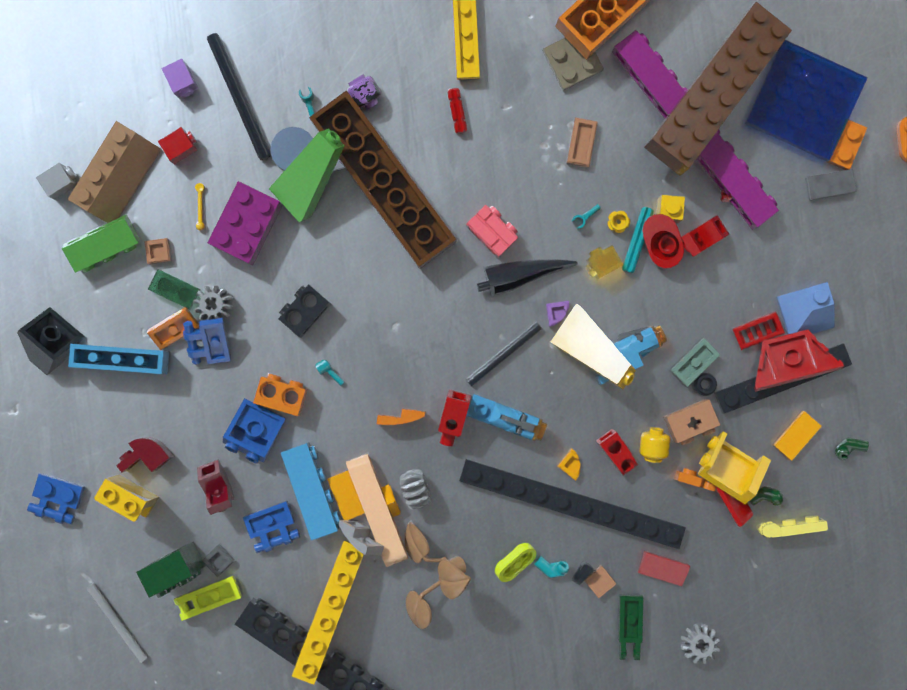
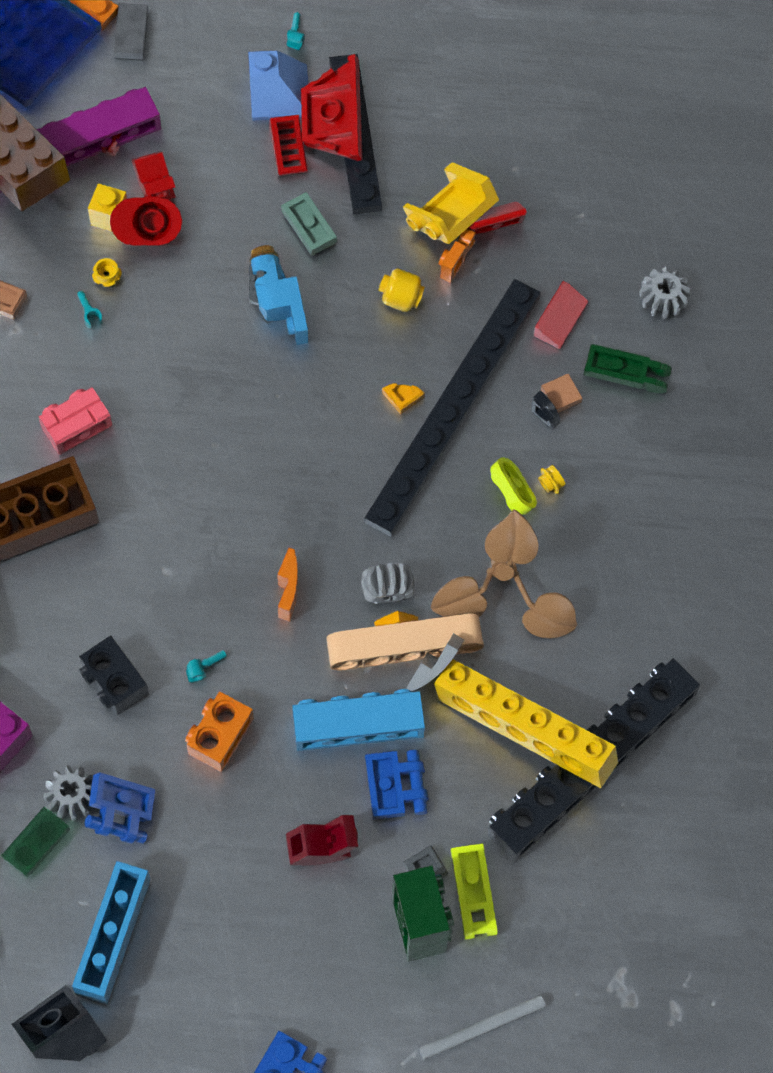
camera: 80 degrees left, 20 degrees down
yellow panel [94,474,159,522] -> none
dark red brick [116,437,174,473] -> none
orange plate [147,307,199,350] -> none
blue plate [223,398,286,464] -> none
light orange tile [327,470,365,520] -> none
red torso [438,389,471,447] -> none
black bar [466,322,542,387] -> none
dark azure plate [466,394,547,441] -> none
black piece [477,260,578,296] -> none
teal arm [534,556,569,578] -> none
medium lavender tile [546,301,569,327] -> none
slope [551,304,636,389] -> none
clear yellow brick [585,245,623,280] -> none
red leg [596,429,638,476] -> none
teal axle [622,207,654,273] -> none
nougat brick [663,399,720,445] -> none
black plate [694,373,717,396] -> none
dark green arm [750,486,783,506] -> none
light yellow hinge [758,516,828,538] -> none
light orange tile [773,411,822,461] -> none
dark green arm [835,438,869,460] -> none
none -> teal hand [286,12,305,50]
none -> yellow plate [538,465,566,494]

